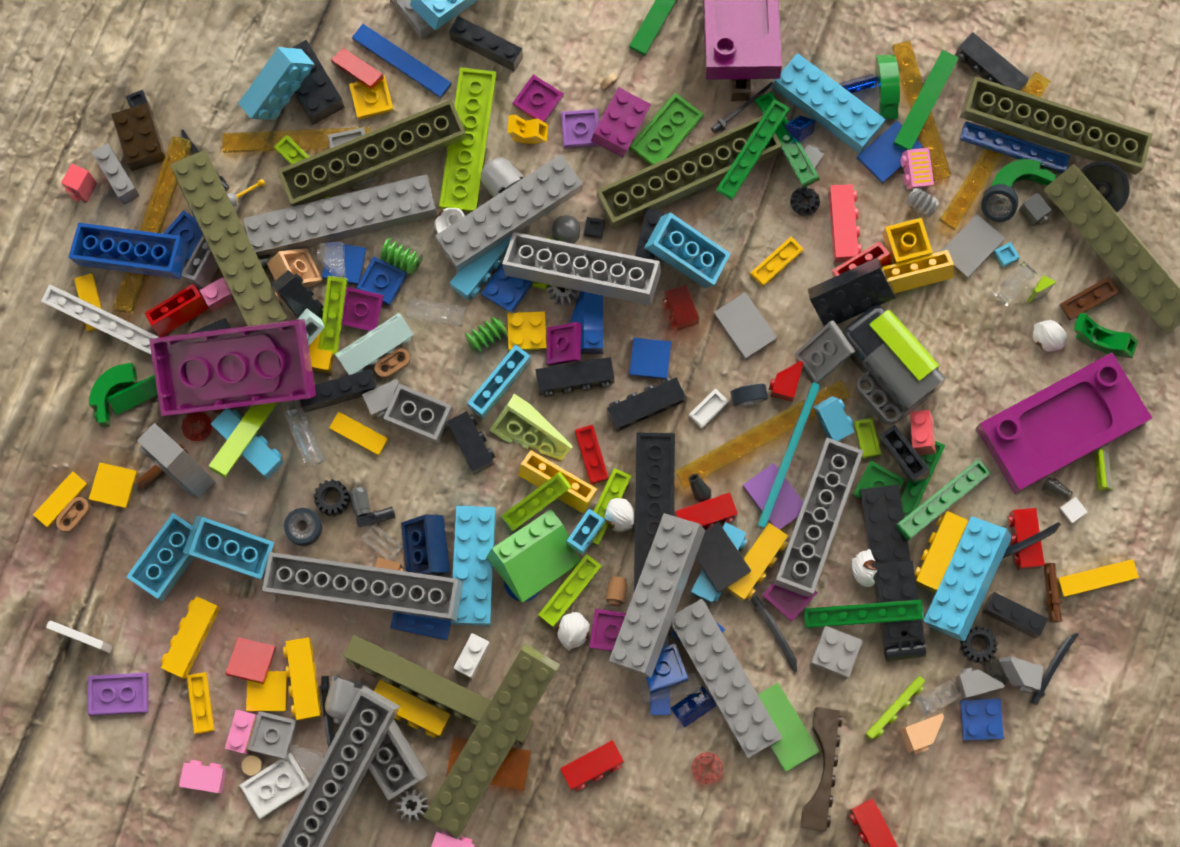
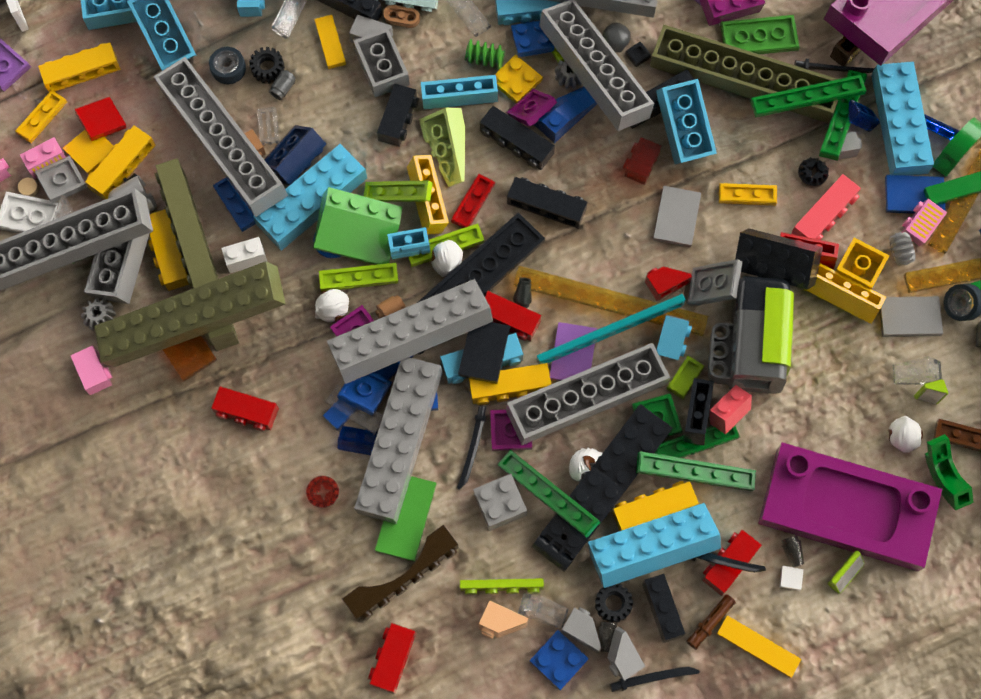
camera: 45 degrees right, 5 degrees down
black axle [356,506,396,527] -> none
blue tile [629,338,671,379] -> none
white tile [688,388,729,429] -> none
black wheel [730,383,768,406] -> none
medium azure tile [993,242,1020,268] -> none

